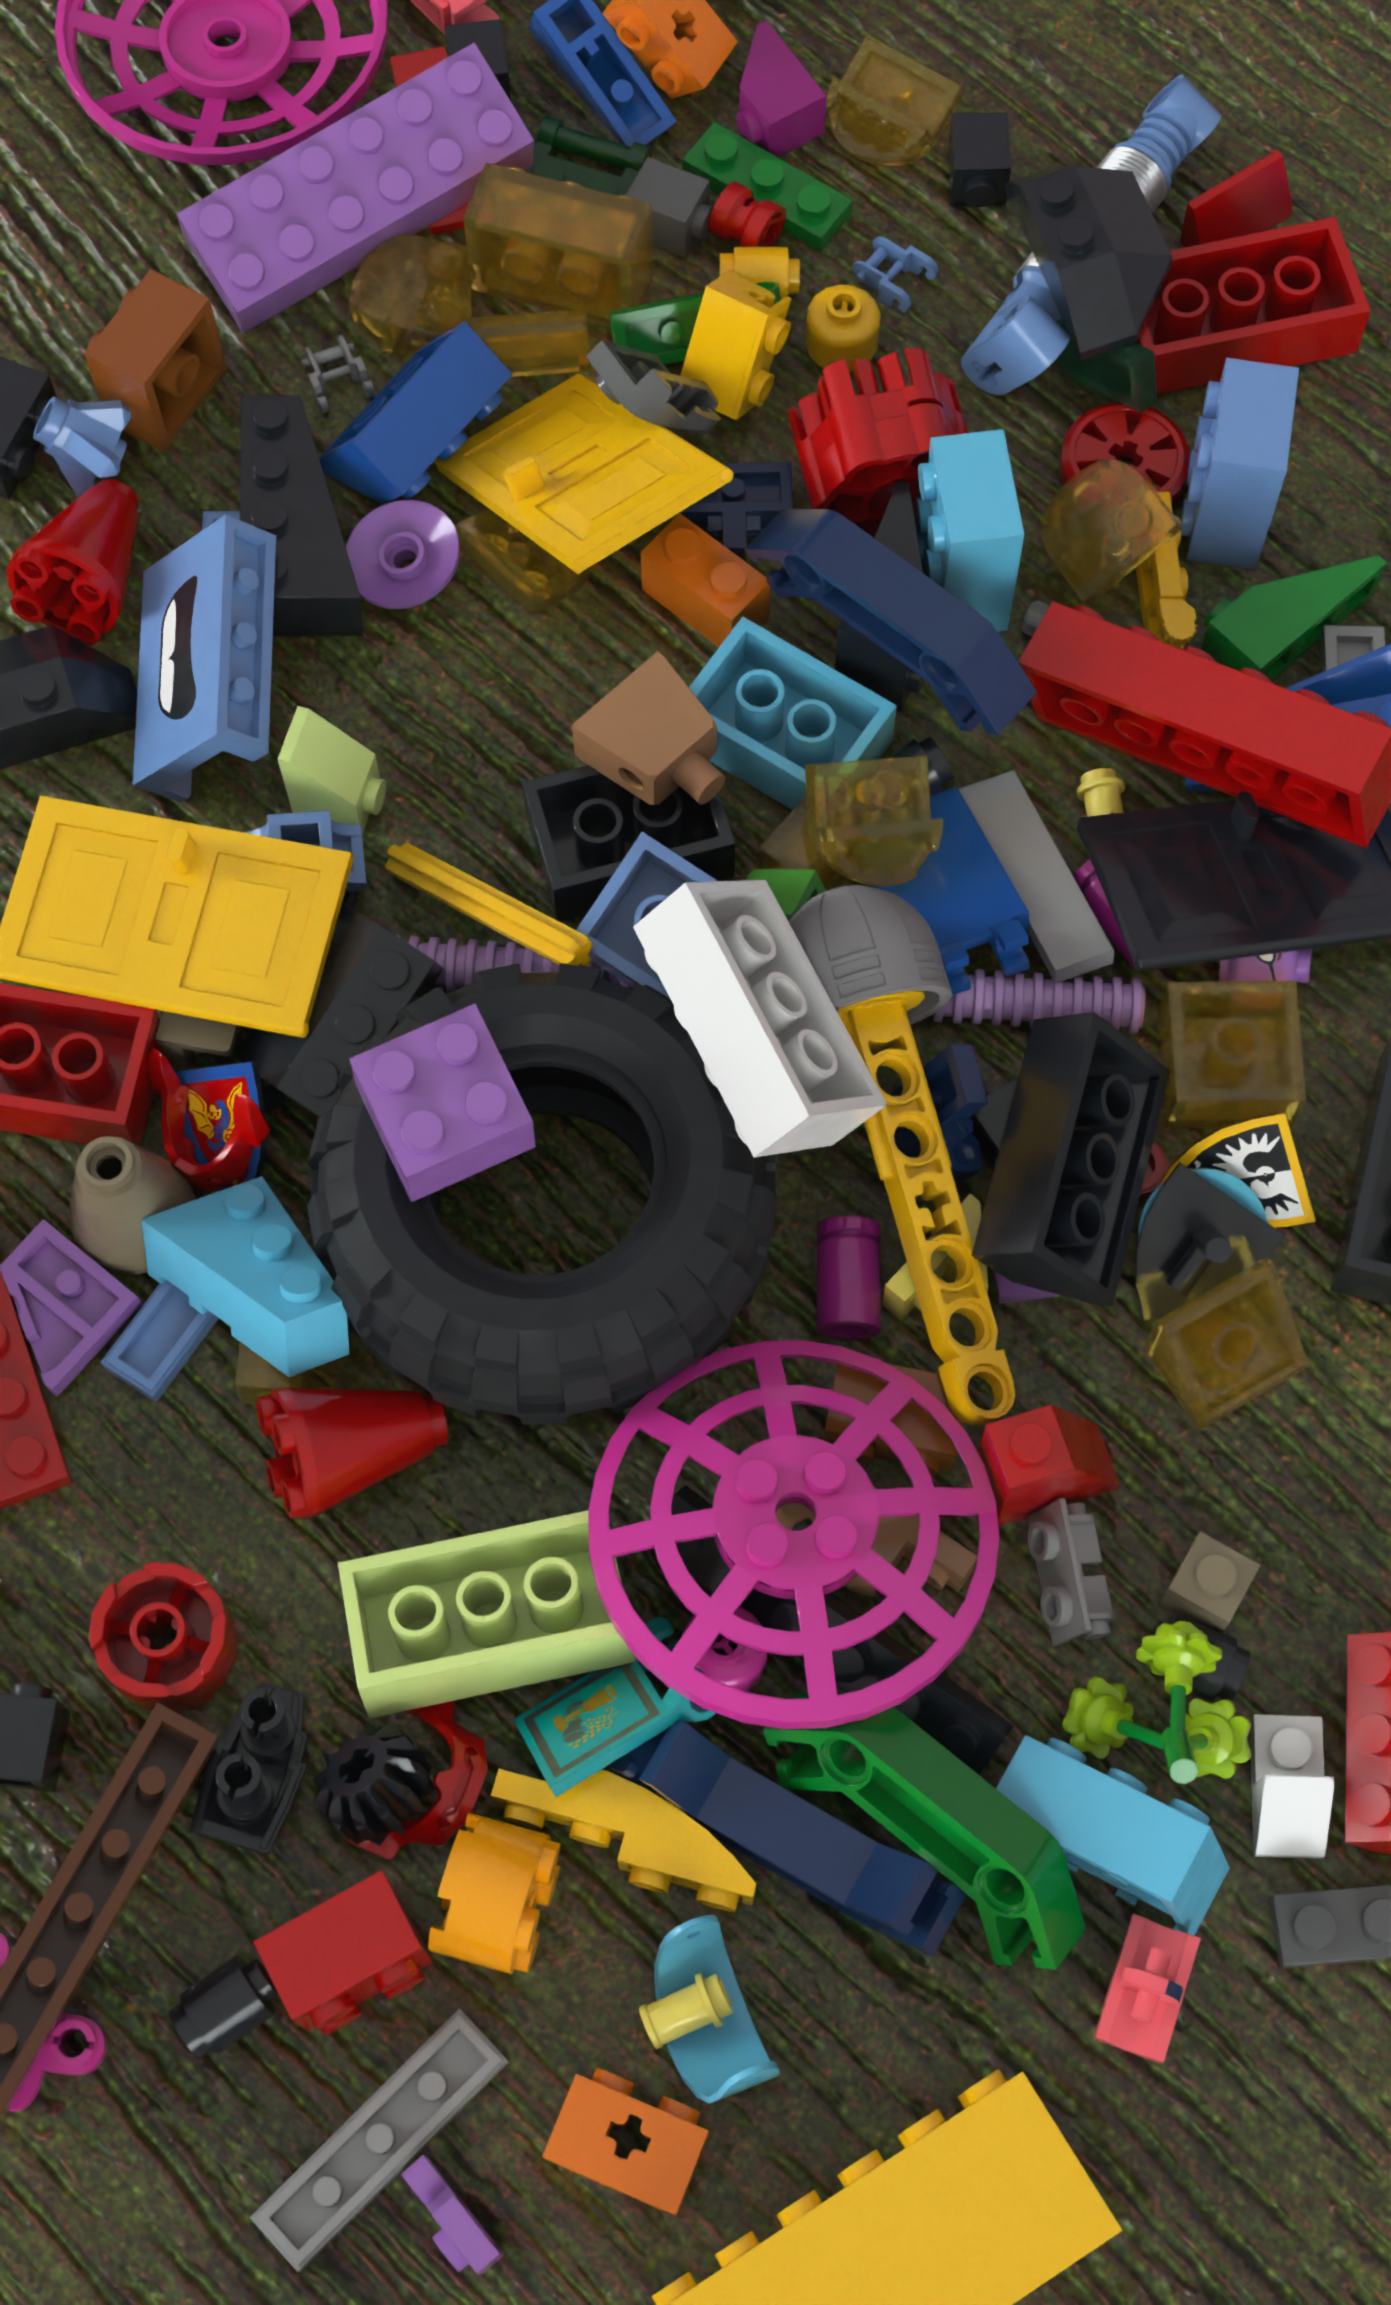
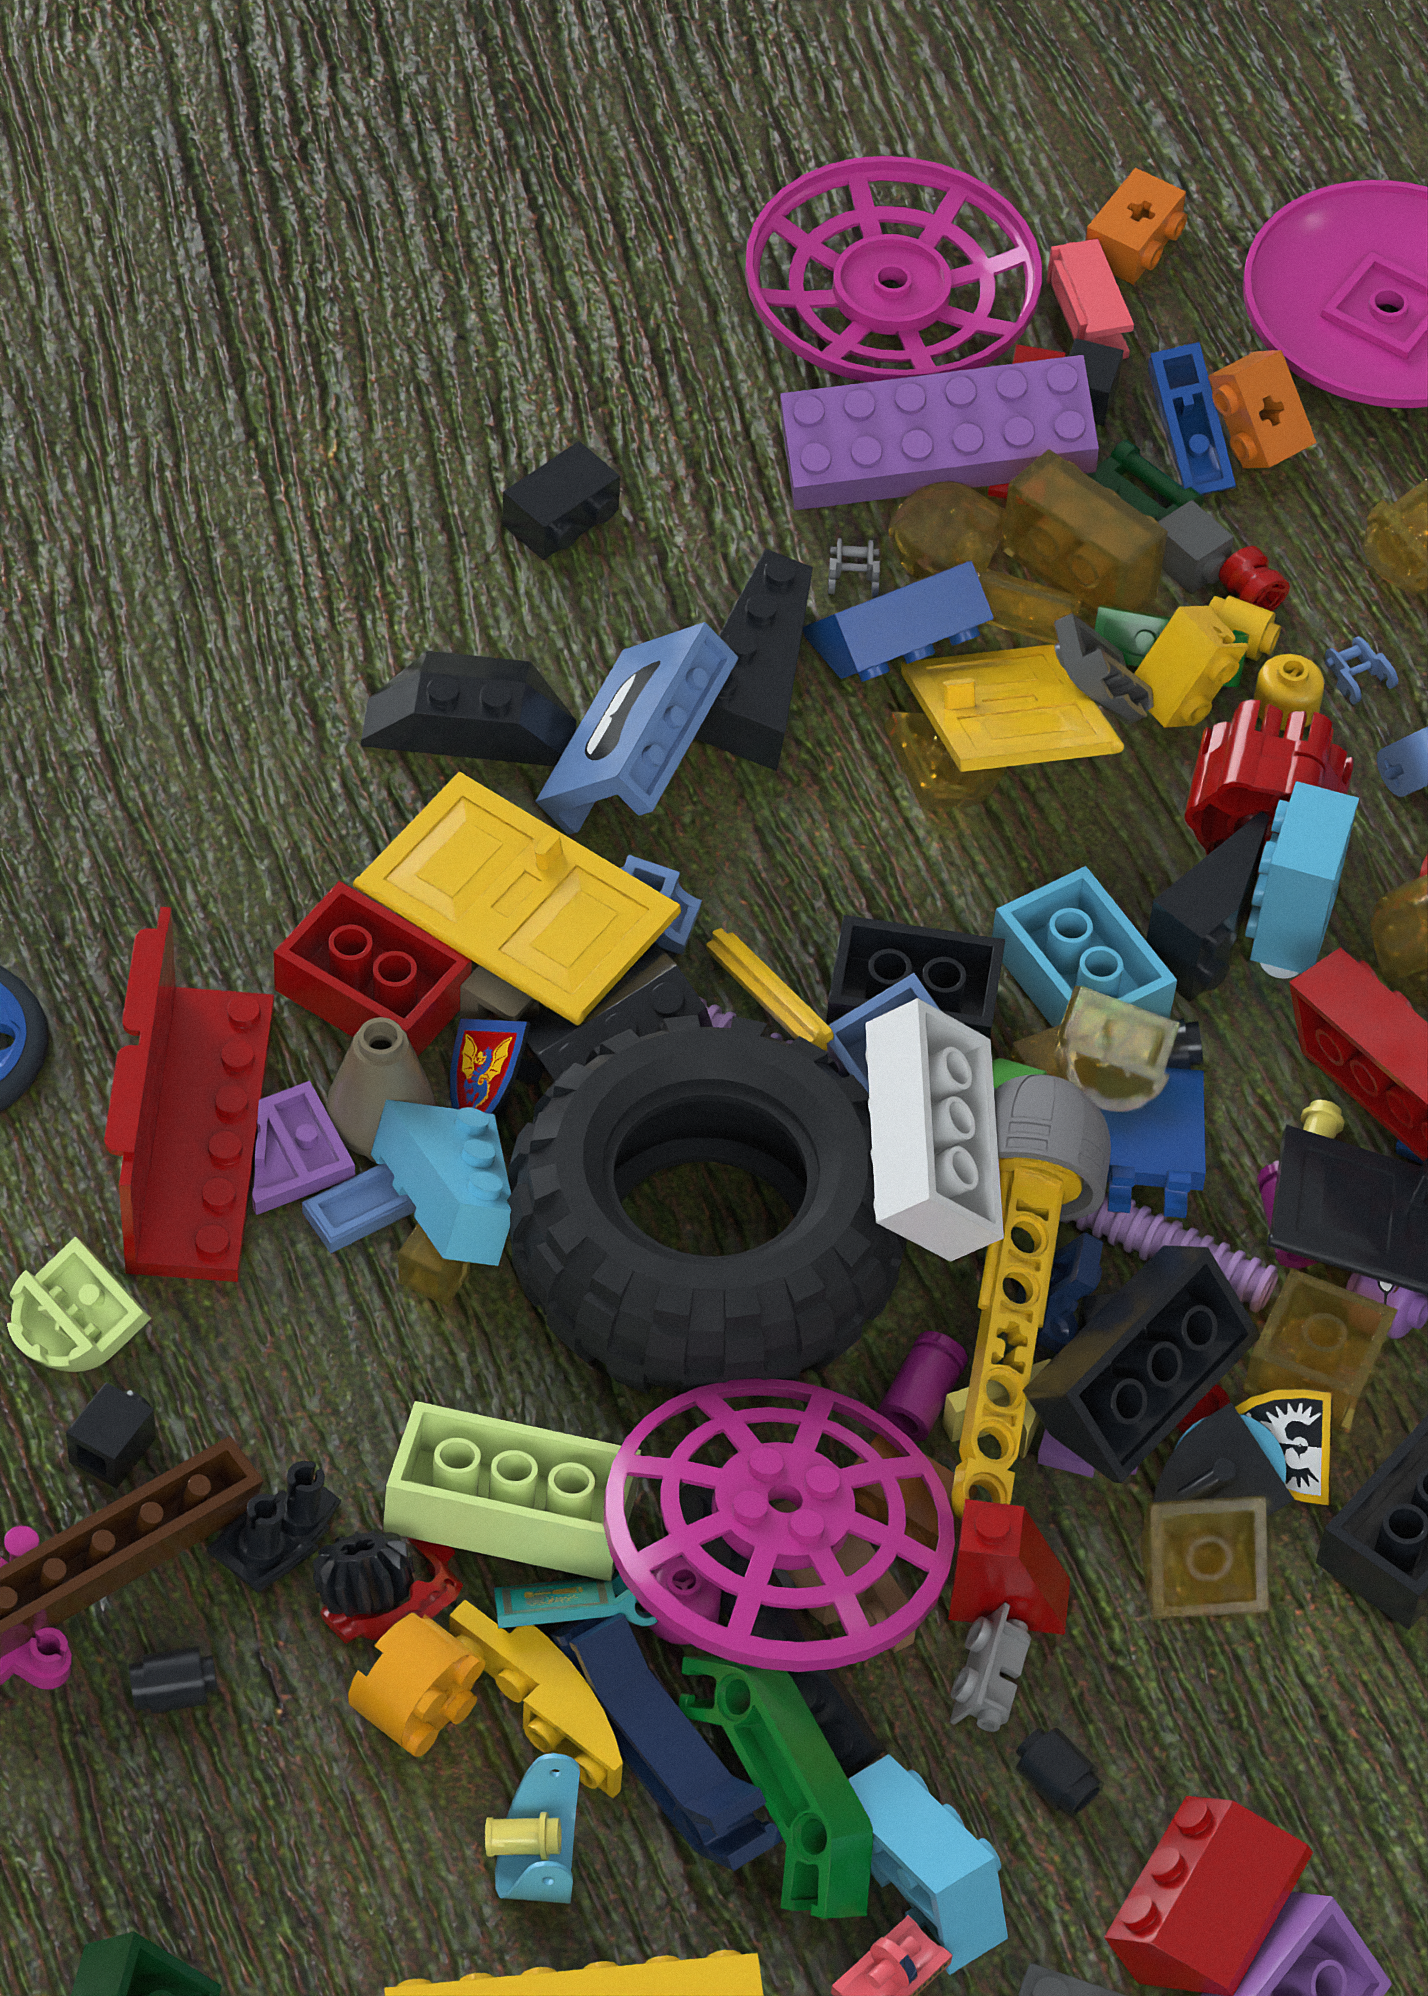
camera: 20 degrees right, 15 degrees down
red cone [6,479,140,645] -> none
medium blue rock [33,397,131,498] -> none
dark orange brick [84,269,227,452] -> none
red brick [89,1562,238,1712] -> none
red helmet [147,1047,270,1192] -> none
light grey tile [250,2008,509,2272] -> none
red brick [253,1870,434,2035] -> none
red cone [256,1387,448,1520] -> none
yellowish green slope [277,706,386,834] -> none
medium lavender dish [346,500,460,609] -> none
medium lavender brick [349,1004,535,1203] -> none
medium lavender plate [401,2155,504,2274] -> none
orange brick [542,2067,709,2217] -> none
medium nougat torso [572,651,725,805] -> none
orange brick [640,513,771,647] -> none
dark blue hinge [675,462,793,562] -> none
green plate [682,122,853,252] -> none
magenta slope [736,20,826,157] -> none
dark blue piece [745,509,1037,735] -> none
light grey tile [958,770,1114,983] -> none
lime plant [1062,1621,1251,1784] -> none
dark tan brick [1158,1531,1261,1632] -> none
white slope [1250,1714,1334,1859] -> none

